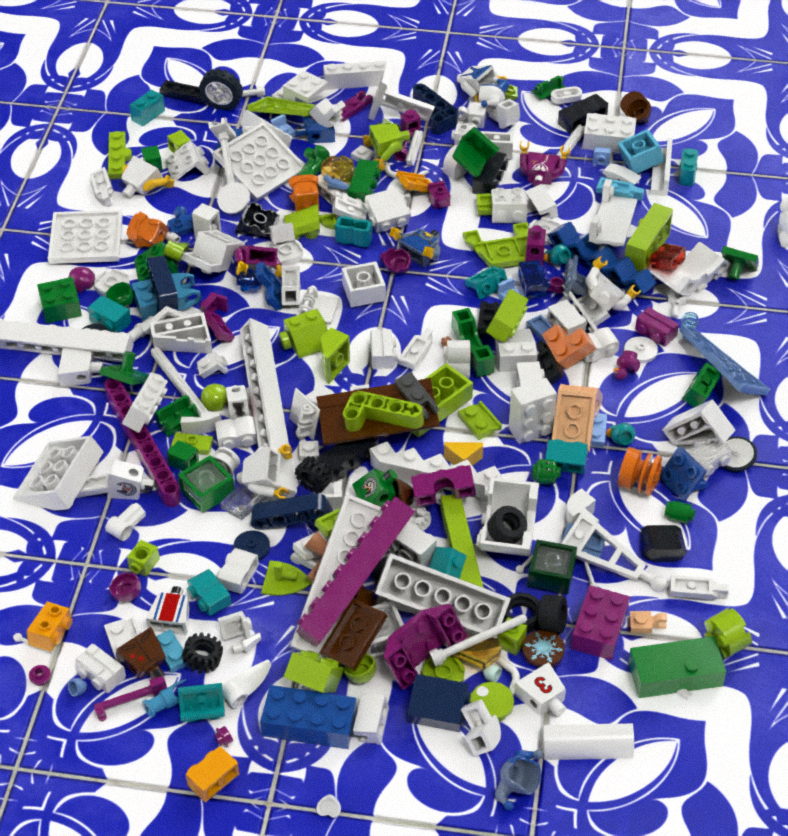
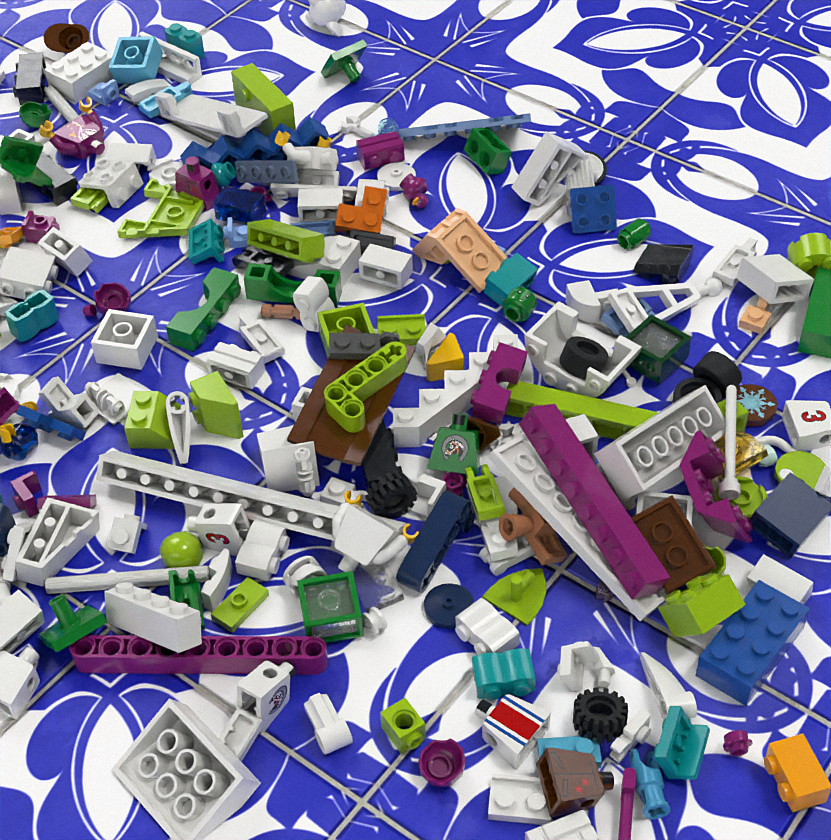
camera: 60 degrees left, 0 degrees up
green brick [167,440,199,471] -> none
lime tile [279,331,292,350] -> none
torso [389,227,441,268] -> none
teal brick [429,547,467,579] -> none
white brick [509,378,557,444] -> none
magenta brick [571,585,630,660] -> none
teal animal [606,423,635,446] -> none
orange wheel [617,447,662,496] -> none
white panel [649,242,731,296] -> none
clear red brick [650,243,686,272] -> none
none -> green hair [19,101,52,128]
none -> white brick [38,227,93,277]
none -> green arch [166,267,241,352]
none -> white piece [166,391,192,464]
none -> white bush [361,607,388,636]
none -> white slope [415,323,446,370]
none -> white plate [609,708,651,763]
none -> white brick [736,254,814,304]

